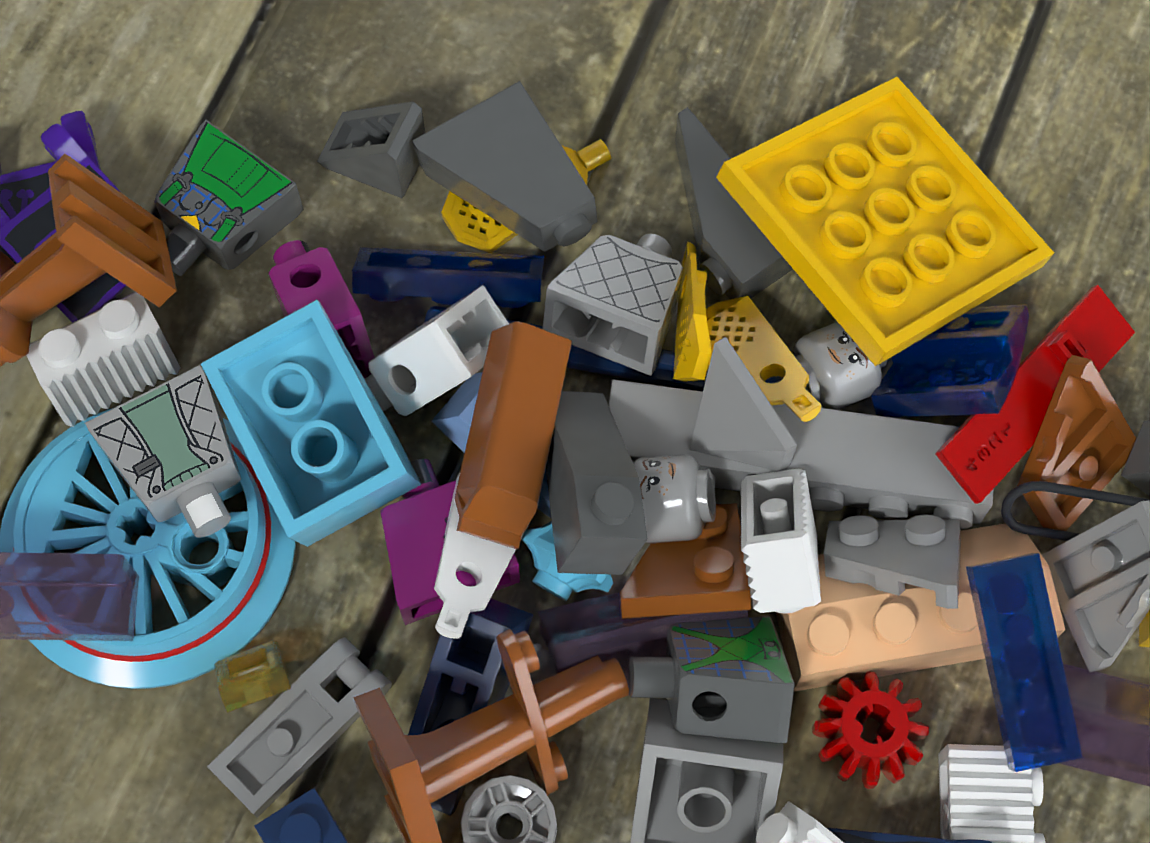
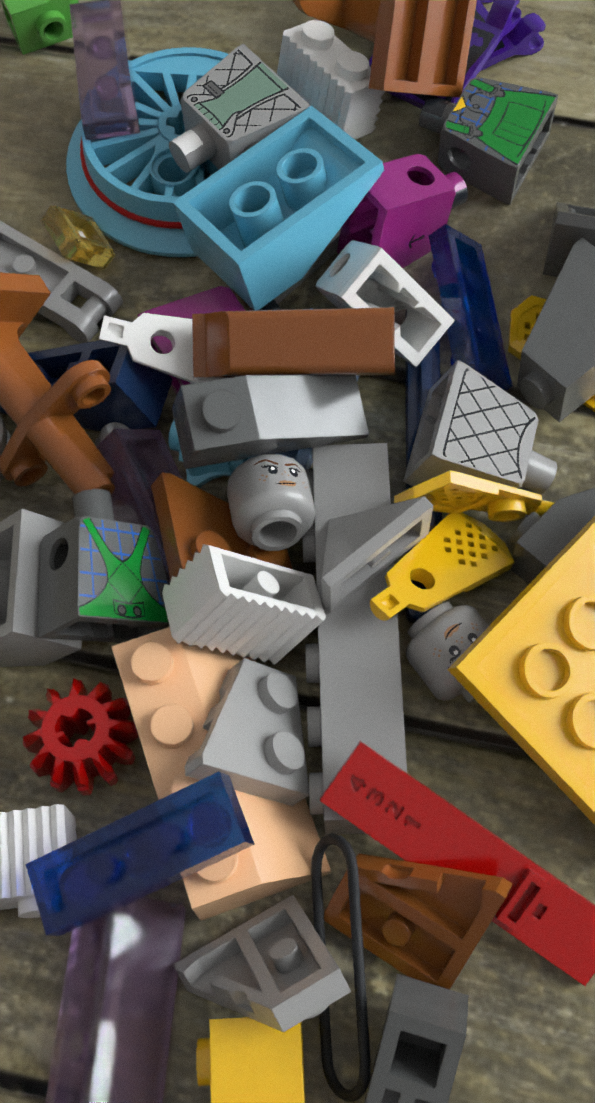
camera: 85 degrees right, 5 degrees down
clear blue slope [871,304,1029,417] -> none

